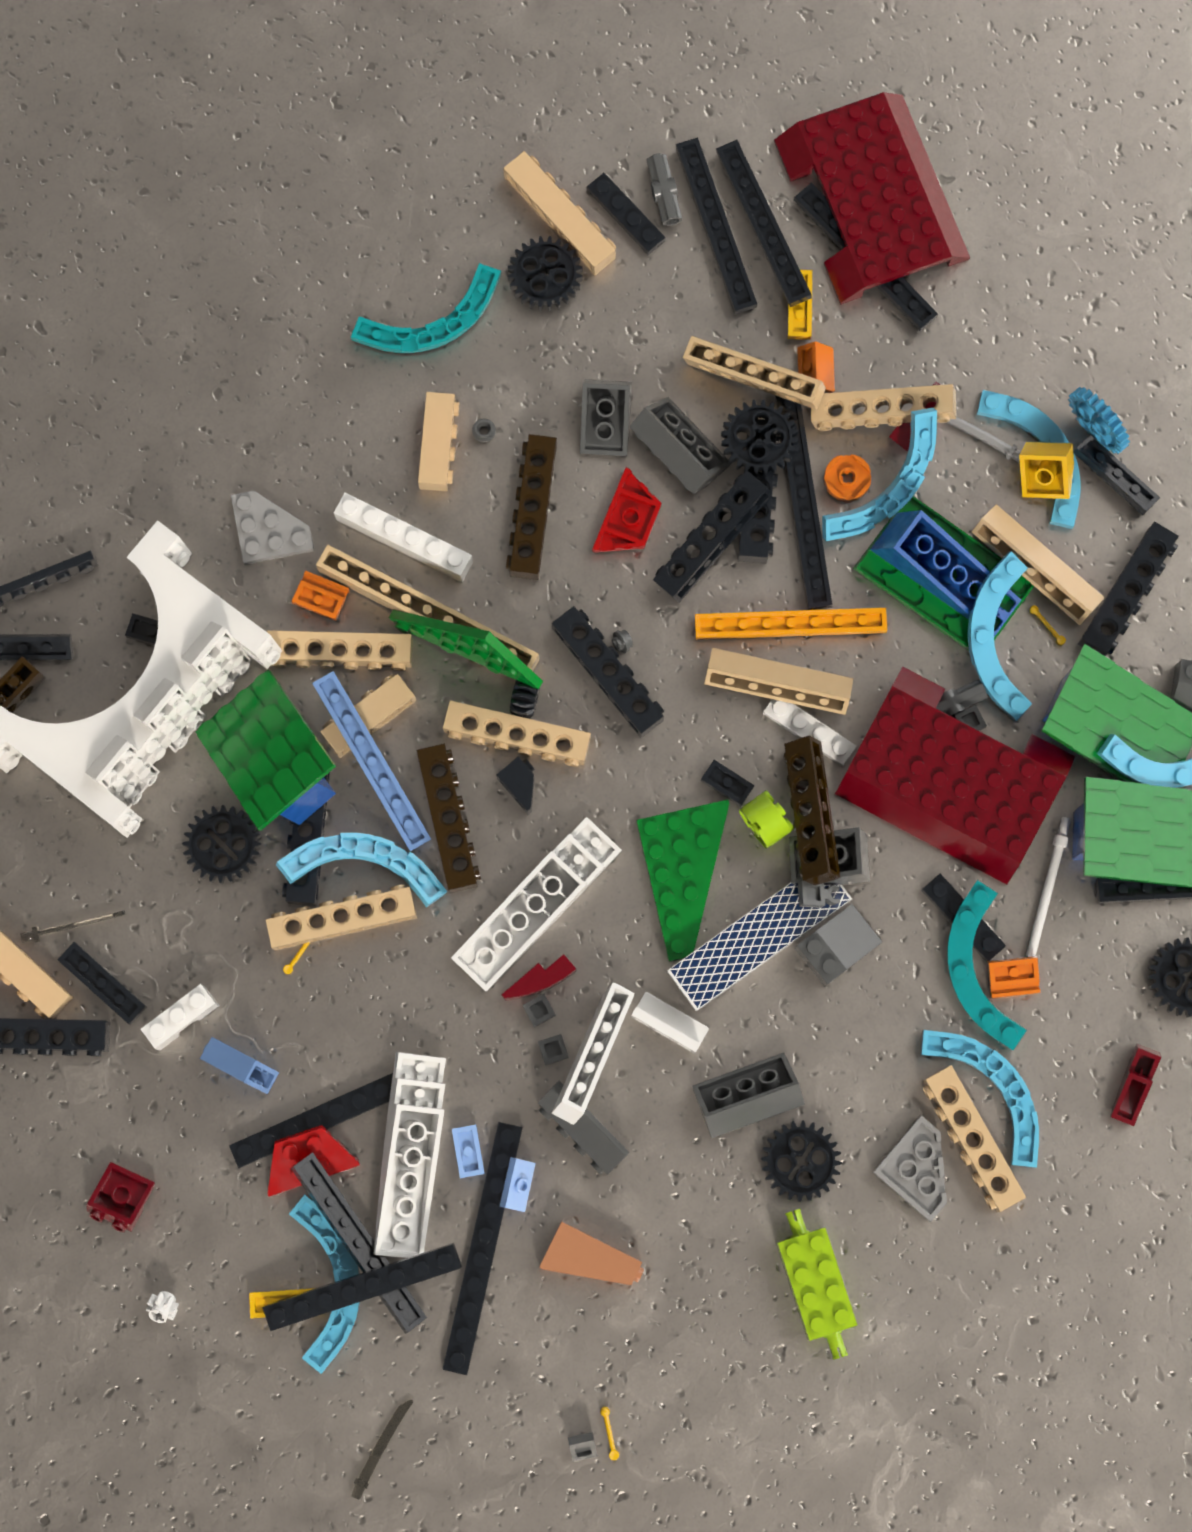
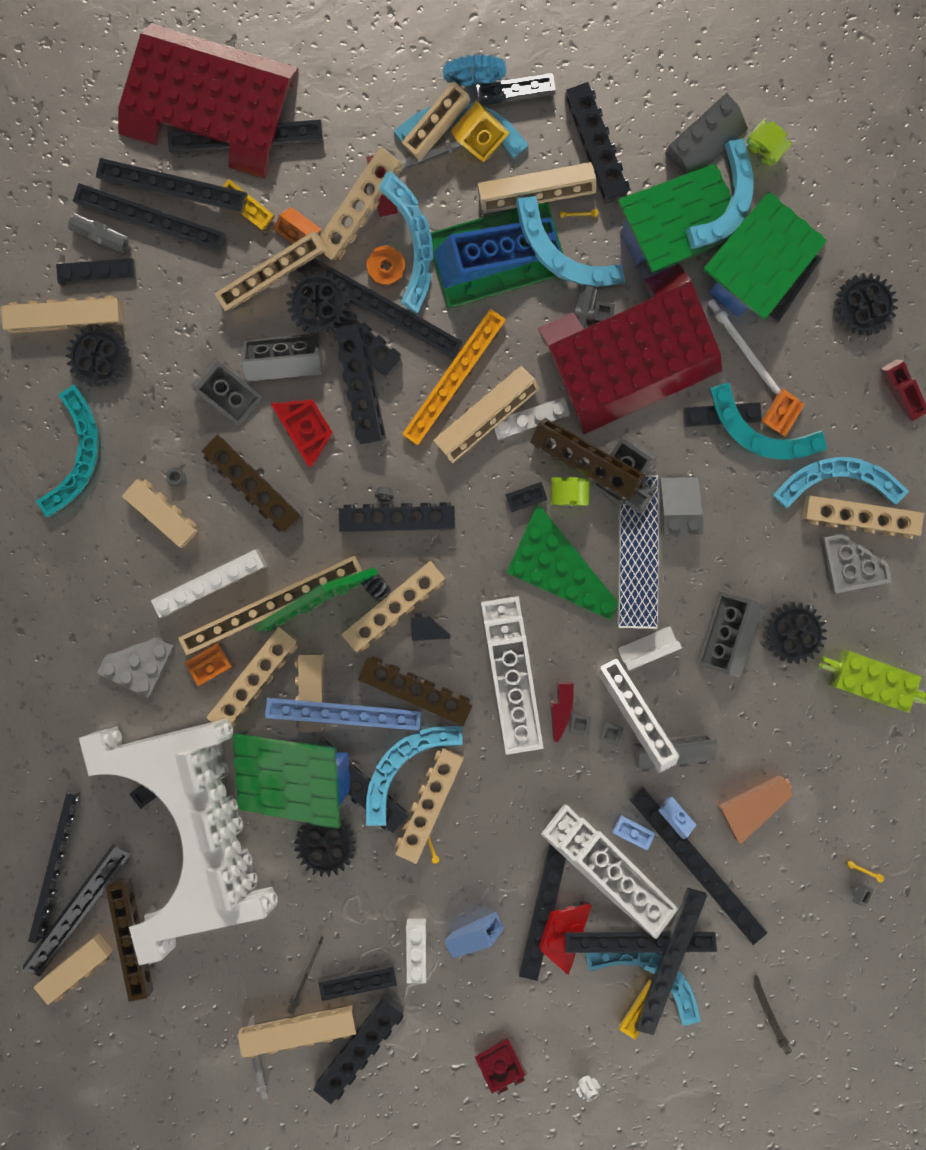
camera: 50 degrees left, 10 degrees up
none -> tan brick [402,81,471,162]

